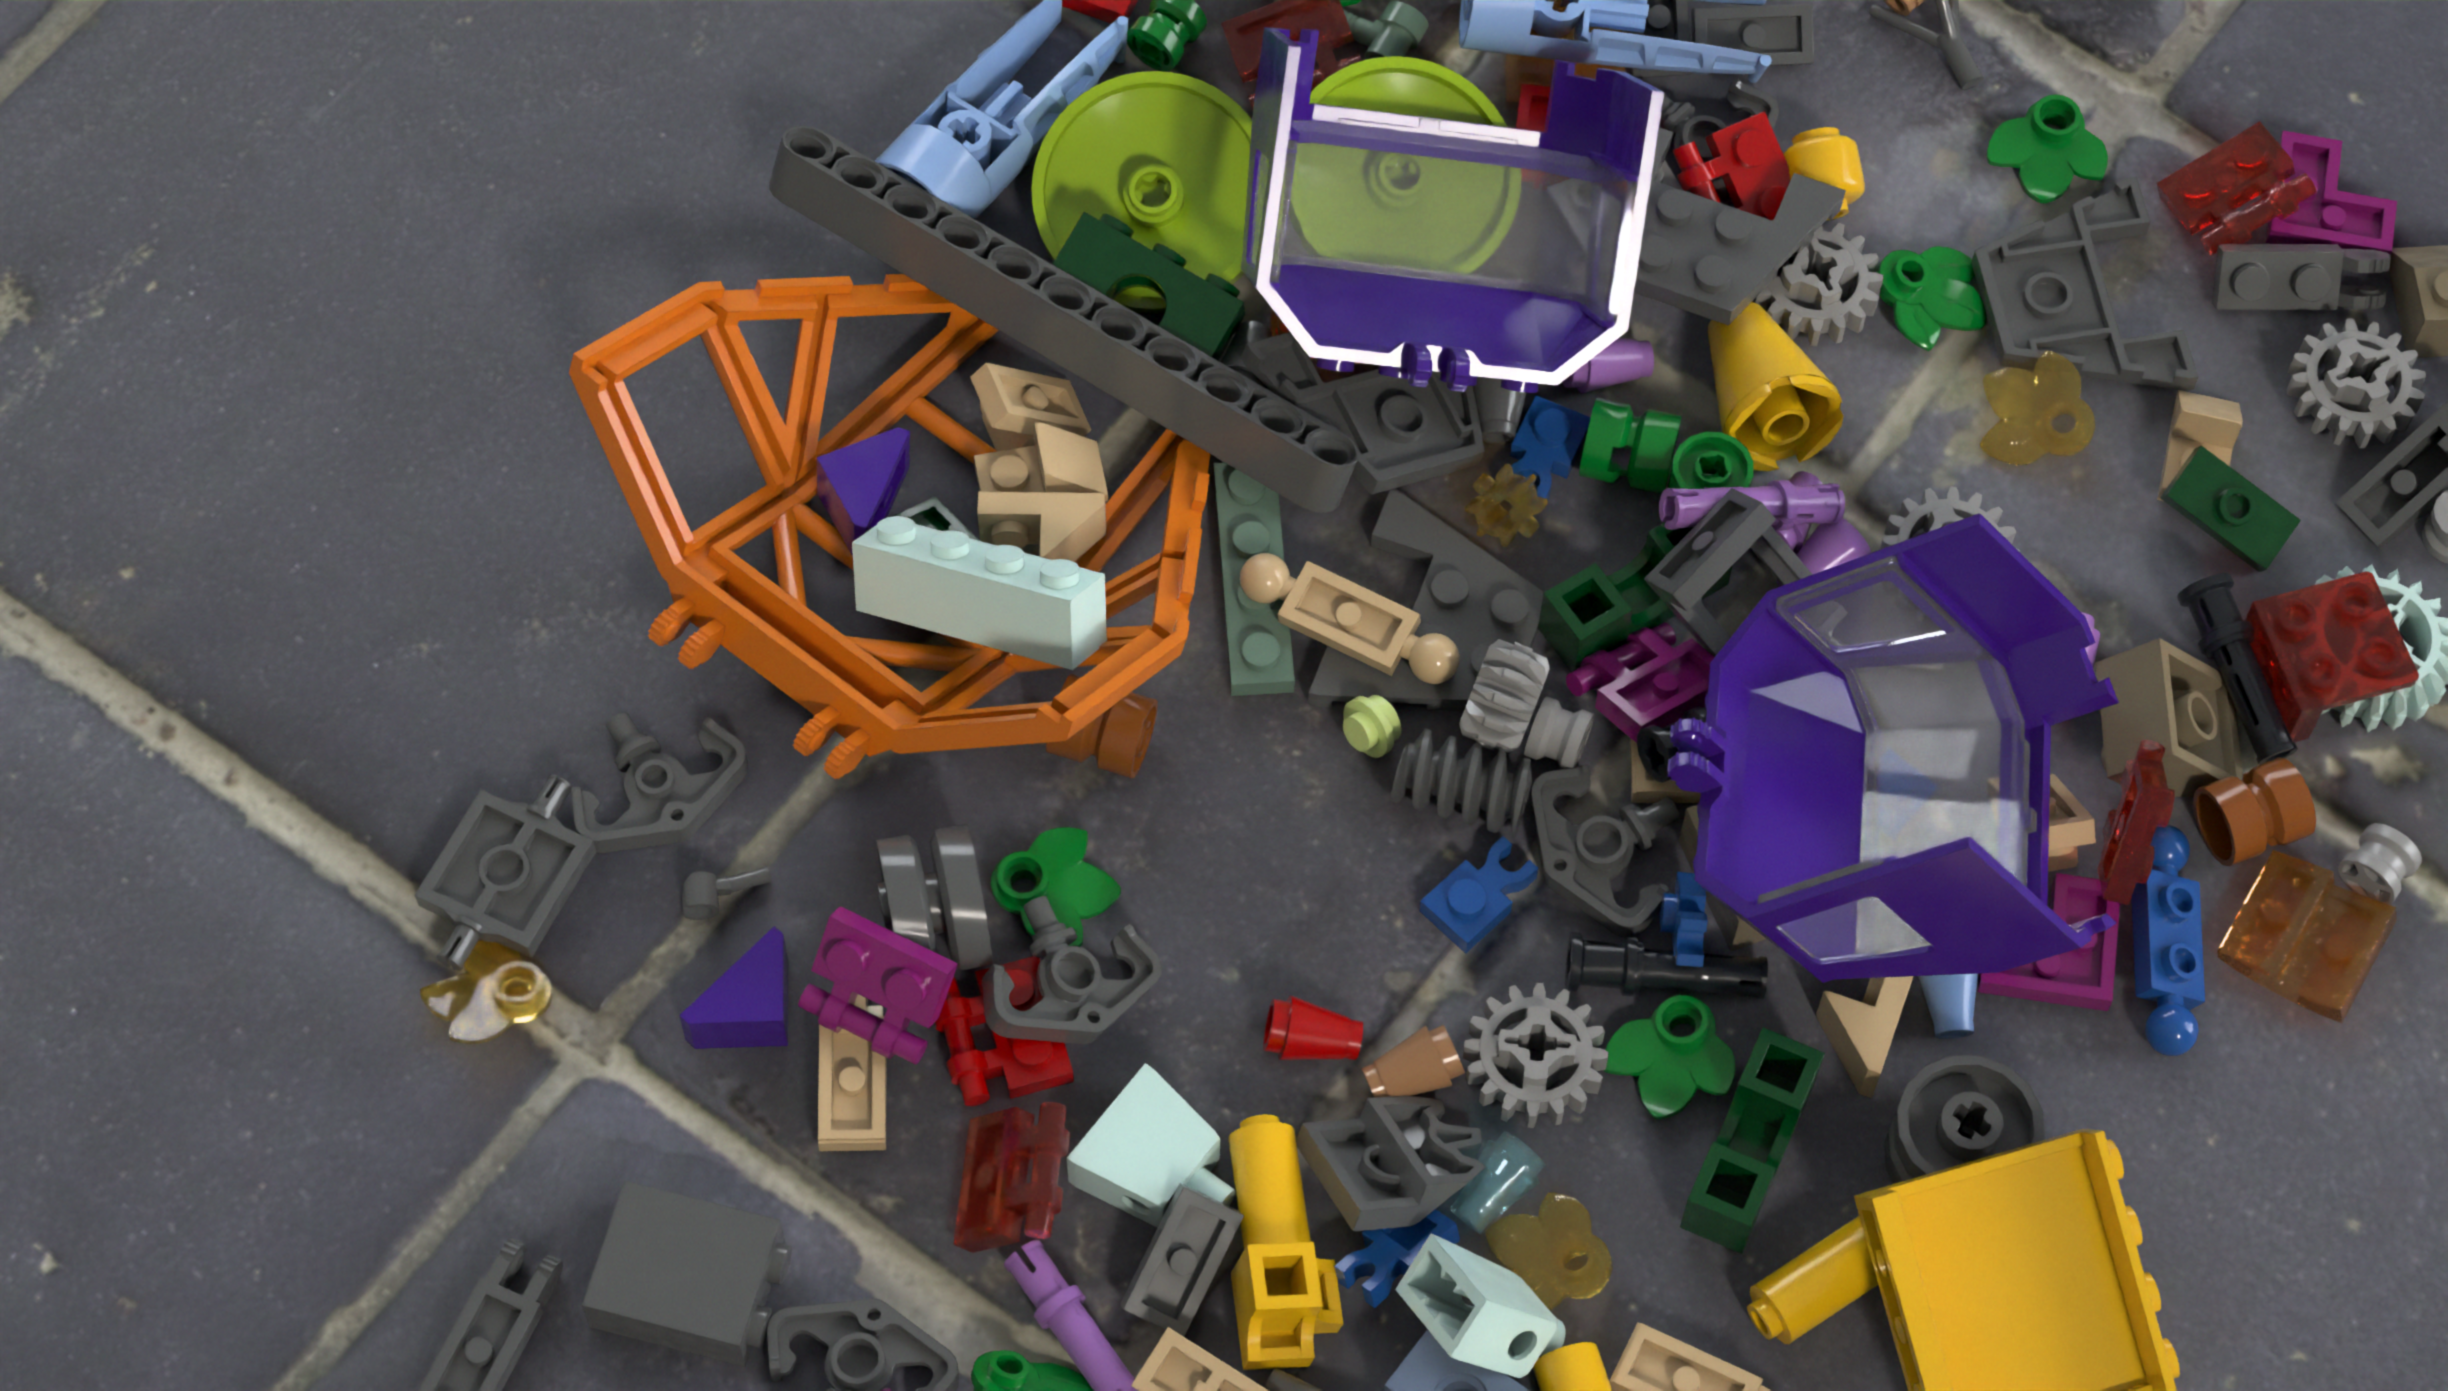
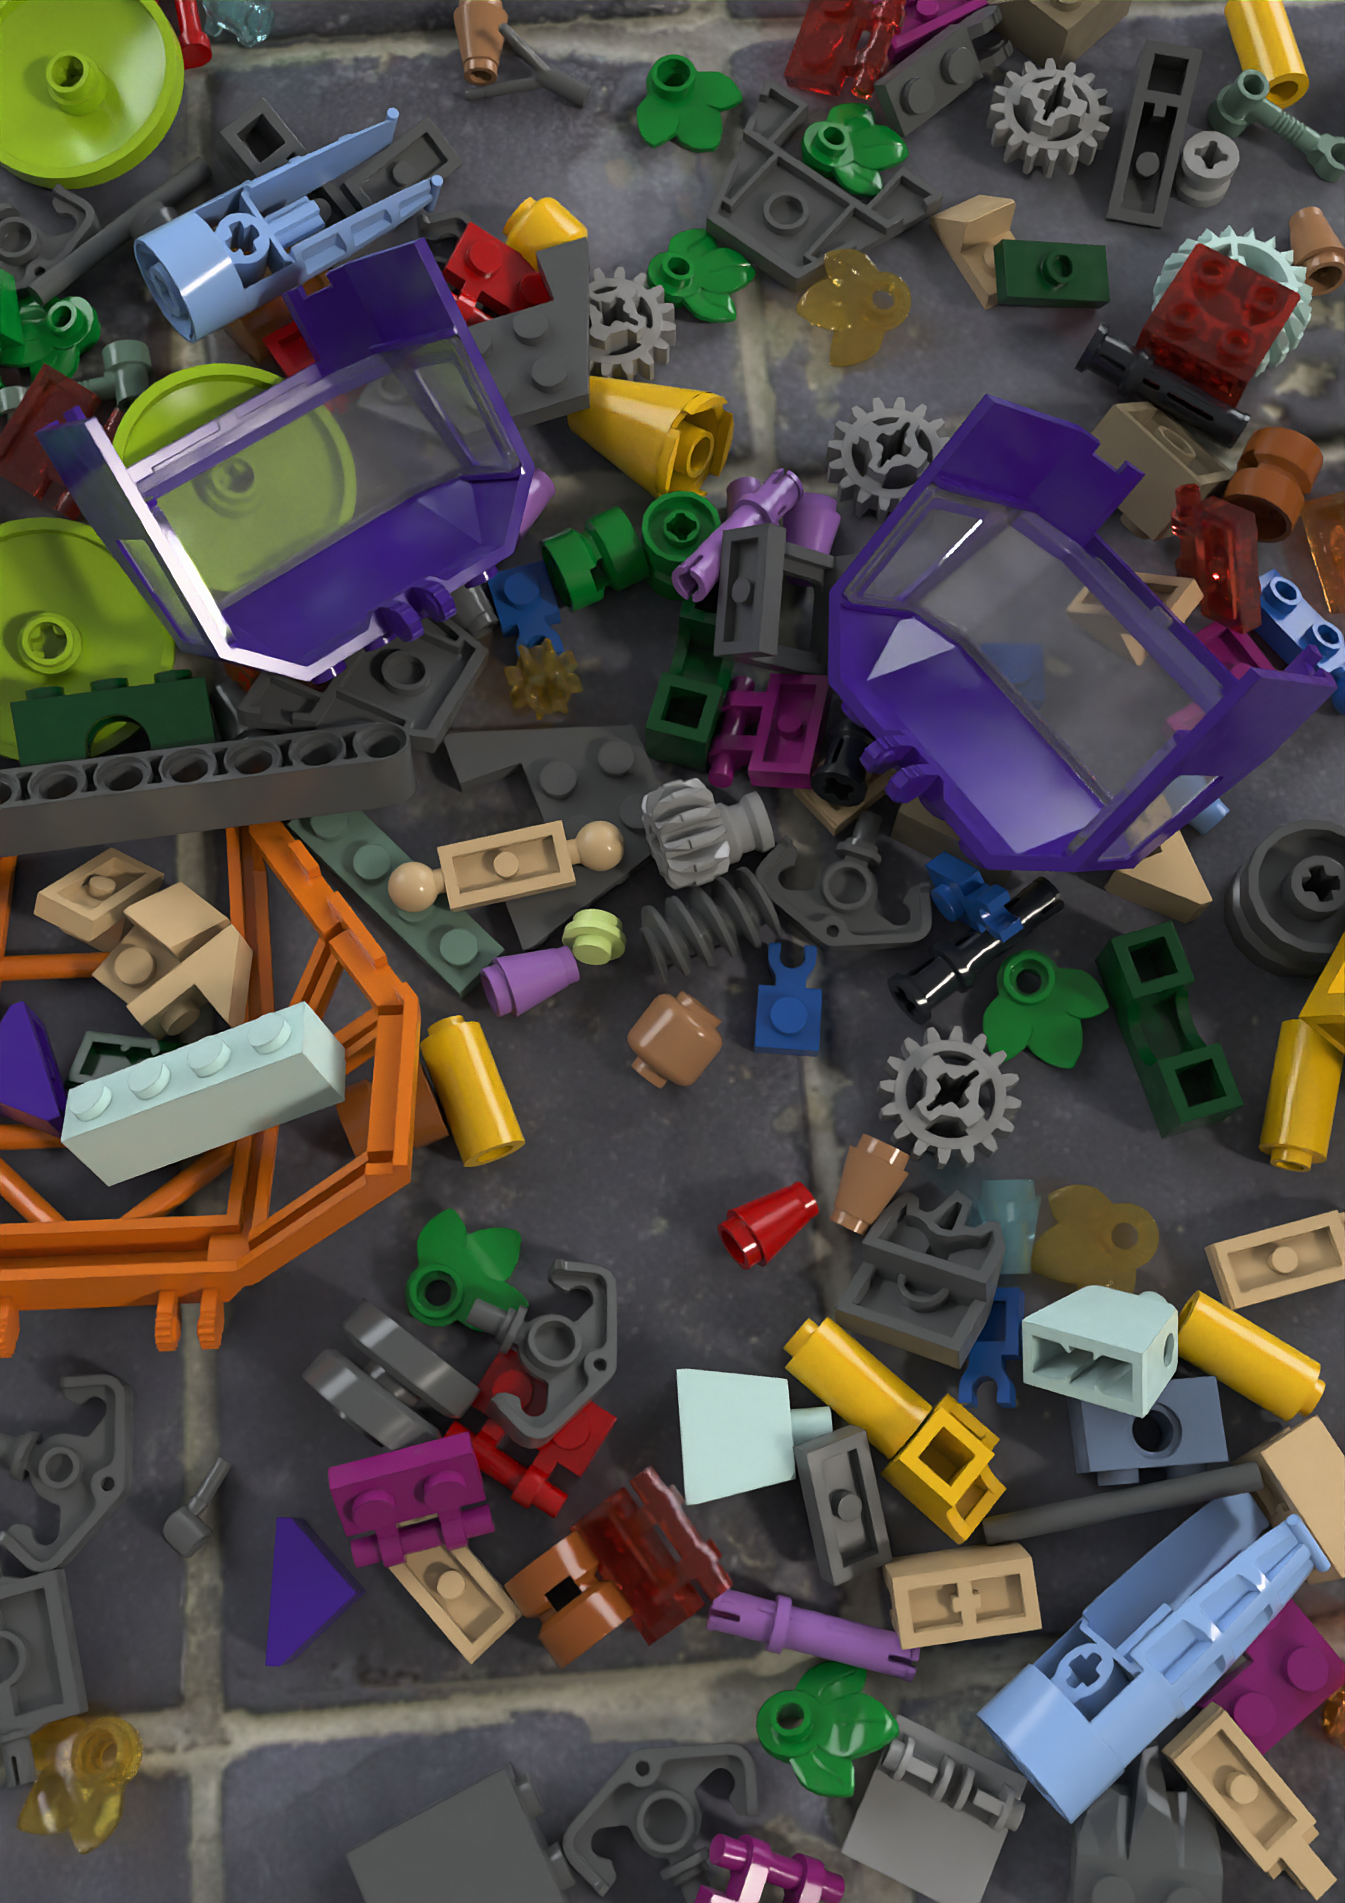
camera: 40 degrees left, 10 degrees up
none -> yellow brick [419,1015,526,1167]
none -> medium lavender cone [480,945,580,1018]
none -> dark orange wheel [503,1530,634,1670]
none -> medium nougat head [627,990,723,1089]
none -> green plate [801,102,909,198]

